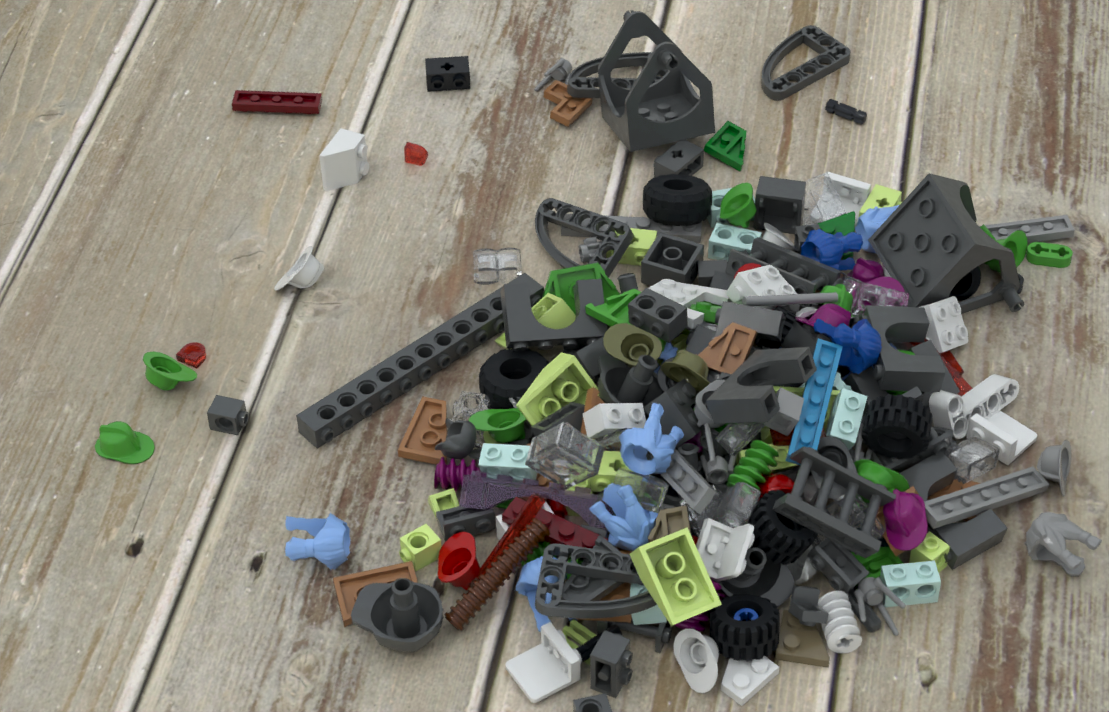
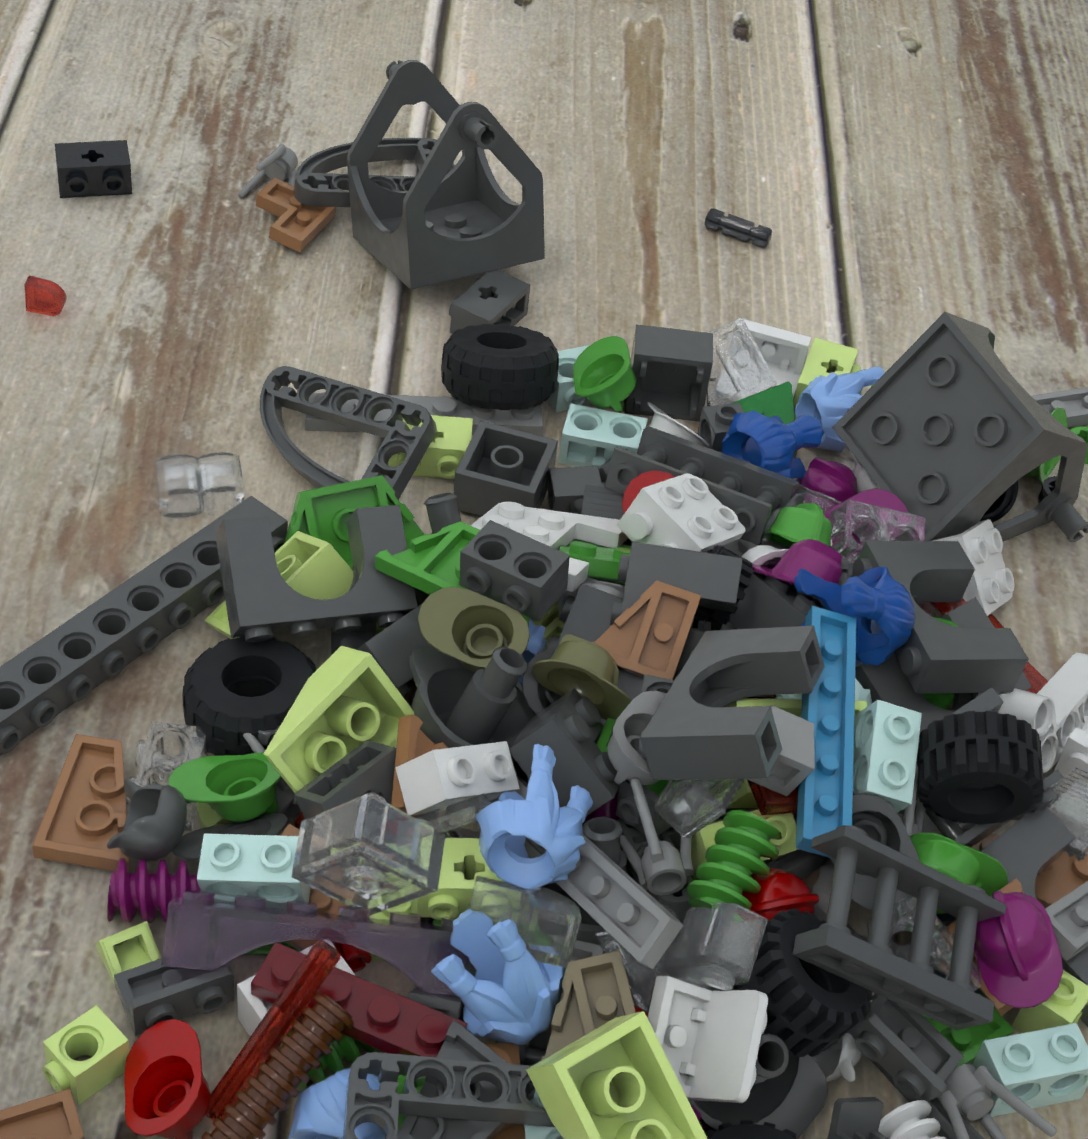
camera: 15 degrees left, 0 degrees up
light grey gear [579,237,606,264] -> none
green wing [704,121,747,172] -> none
light grey bar [742,292,838,306] -> none
dark grey beam [761,25,851,101] -> none

